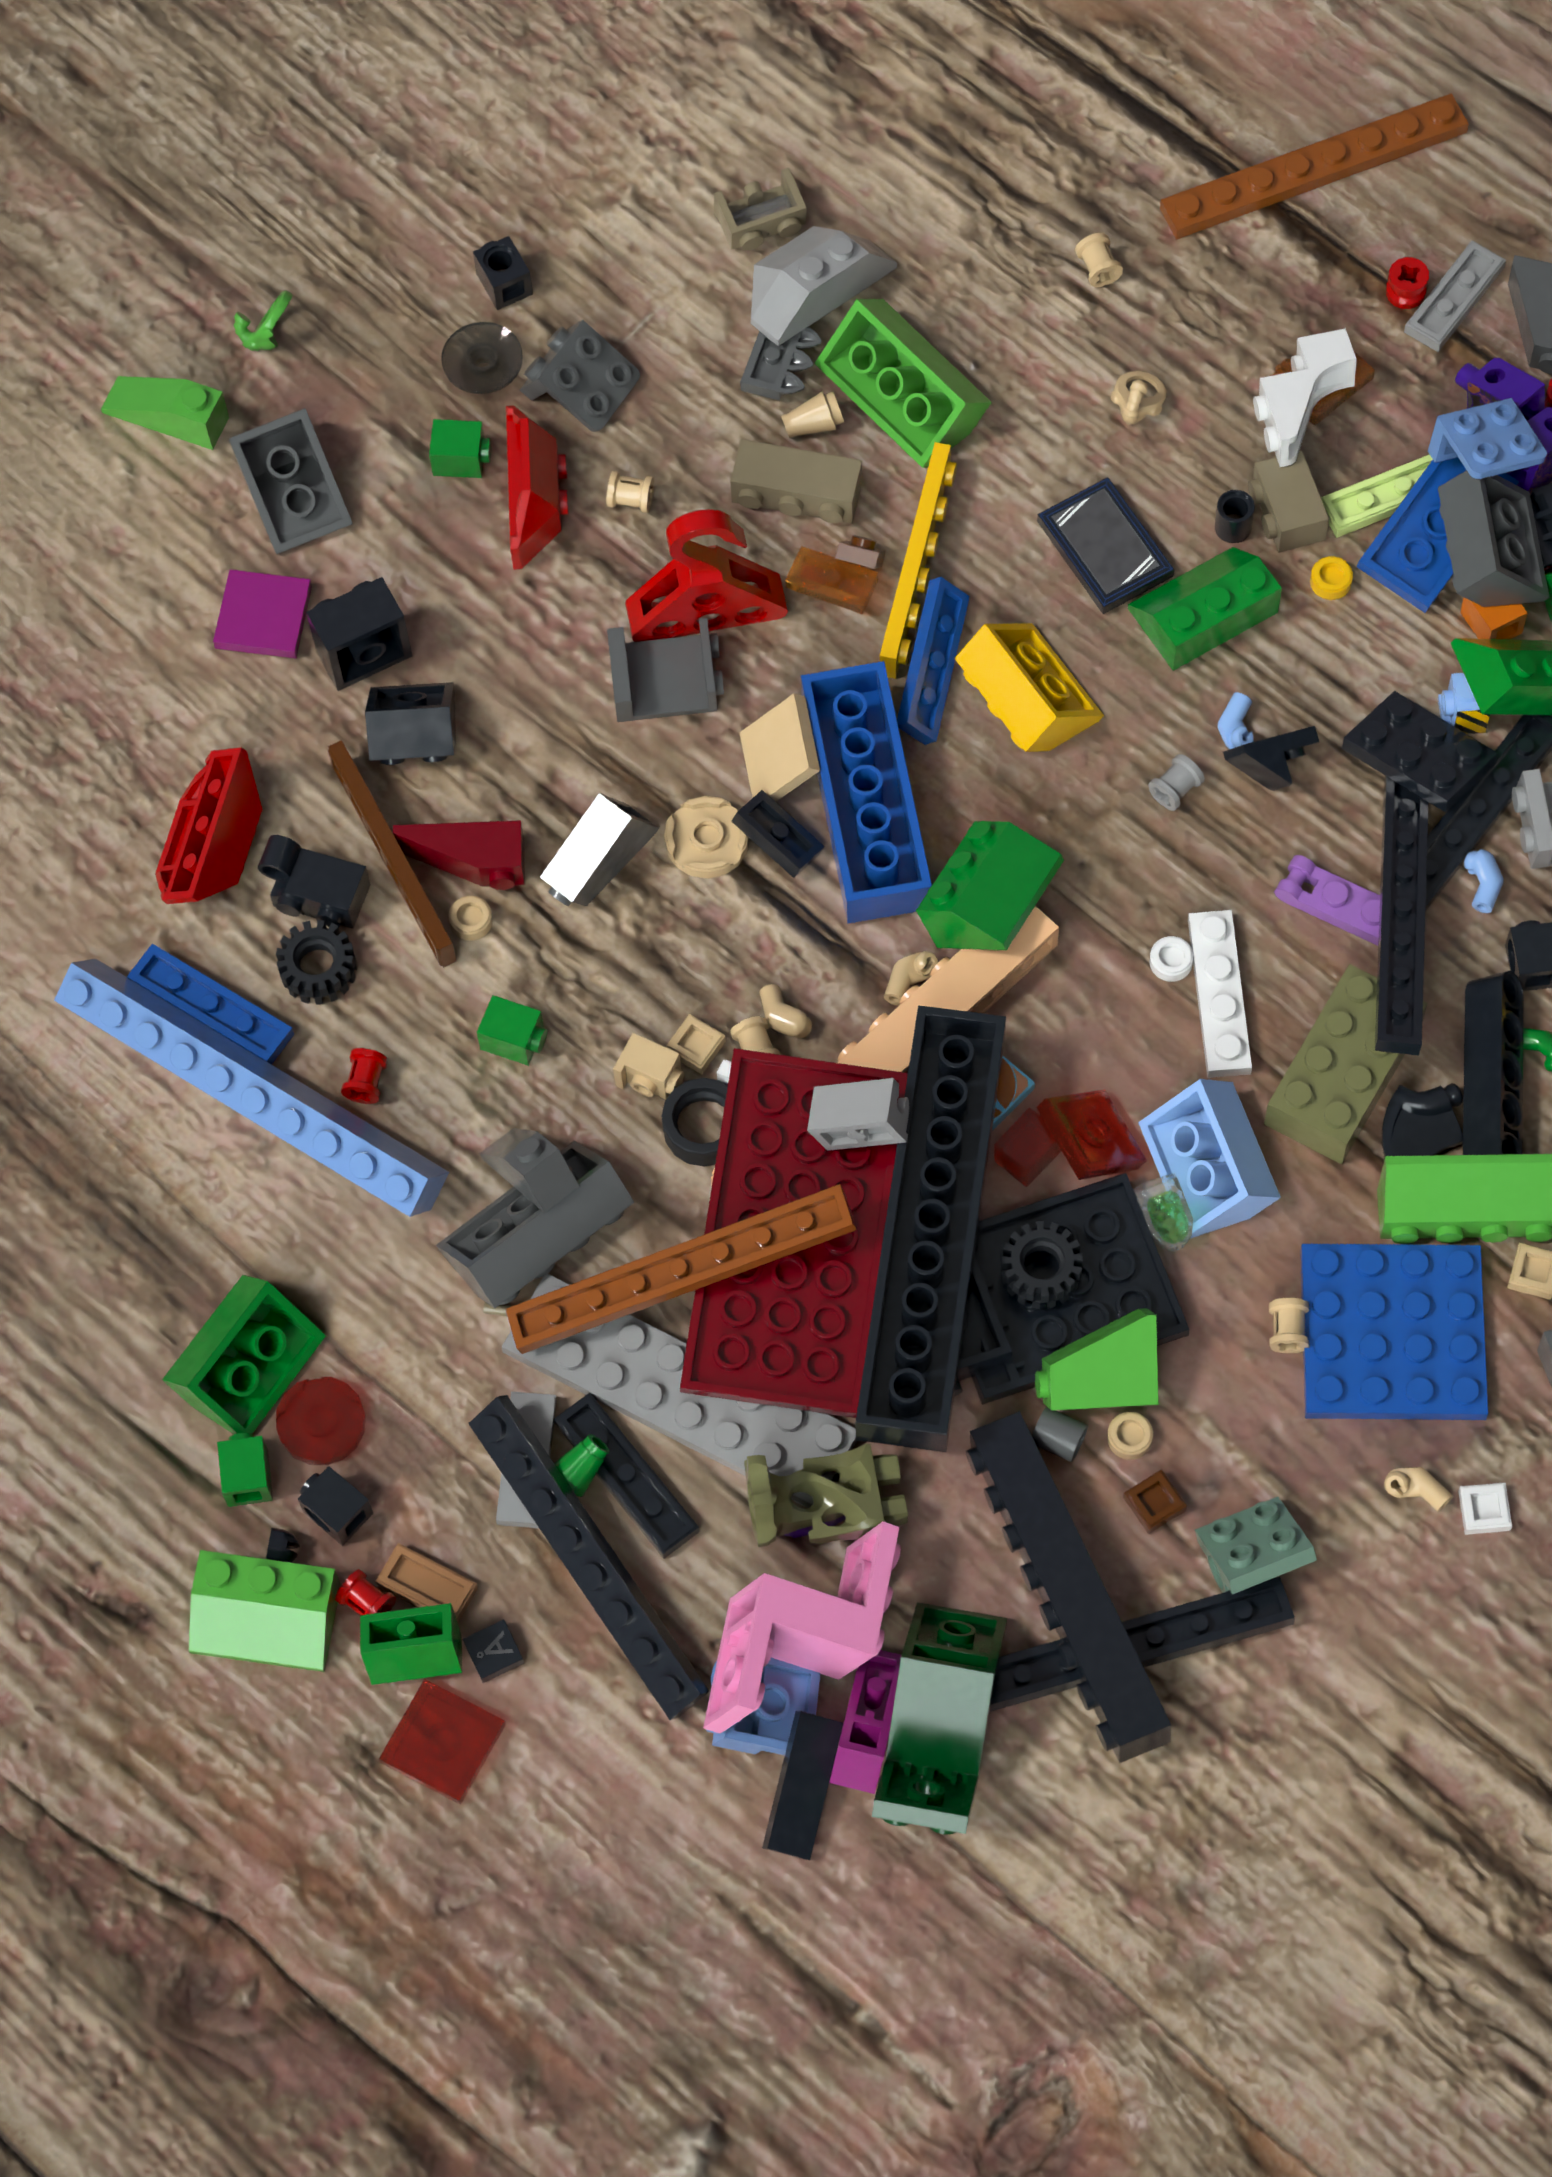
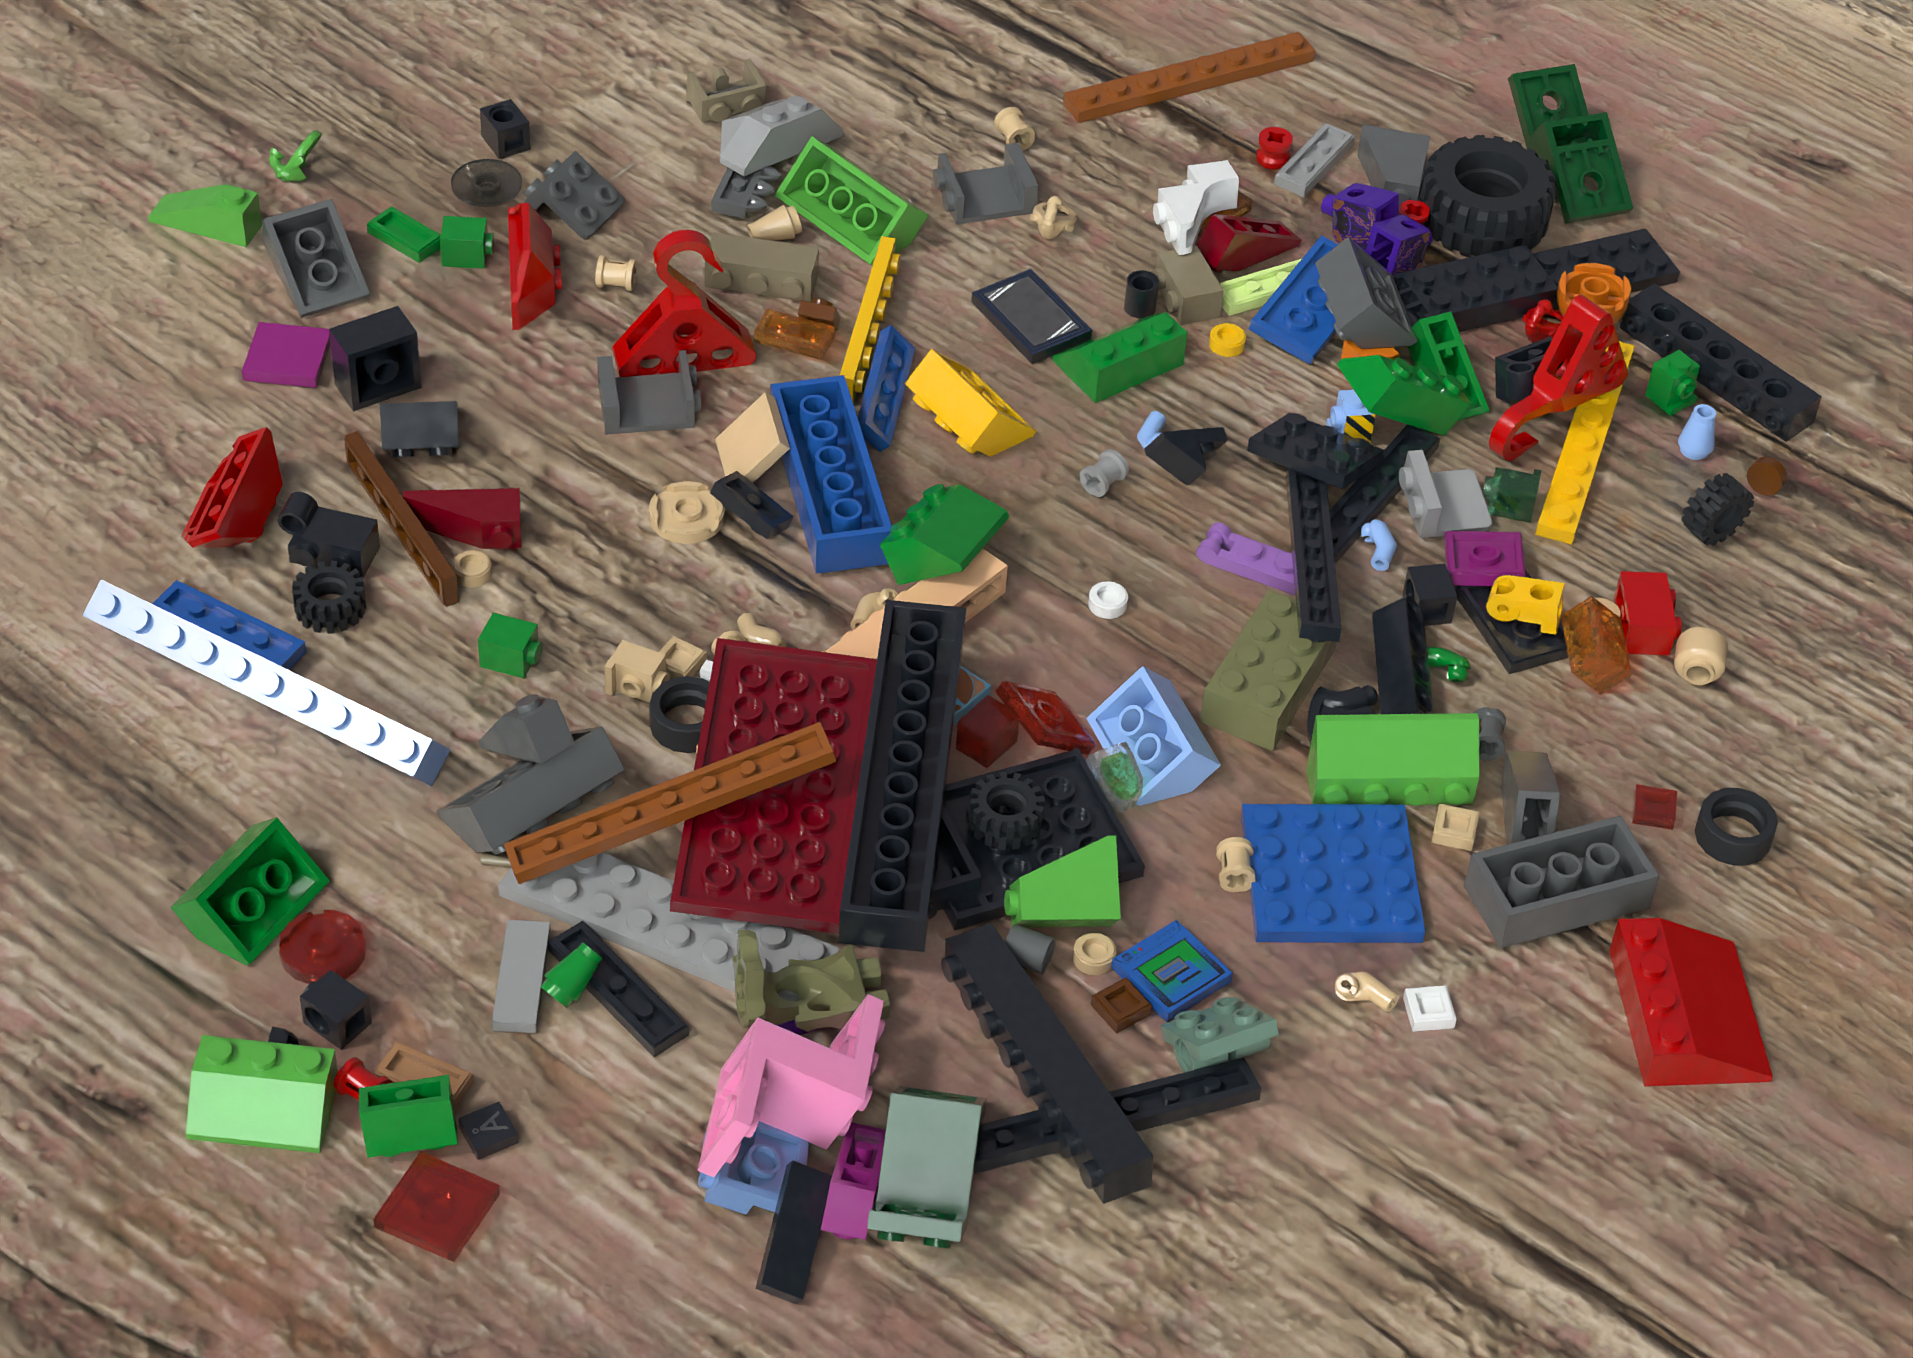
camera: 10 degrees left, 20 degrees down
green brick [217,1433,273,1507] -> none
red bush [341,1048,388,1104] -> none
black plate [468,1395,709,1720] -> none
slope [540,793,659,906] -> none
light grey hinge [807,1078,909,1151] -> none
white plate [1188,910,1252,1078] -> none
medium blue bracket [1428,398,1547,479] -> none
none -> green tile [367,206,440,263]
none -> dark grey panel [933,143,1039,225]
none -> blue tile [1111,920,1233,1022]
none -> dark red slope [1197,214,1302,273]

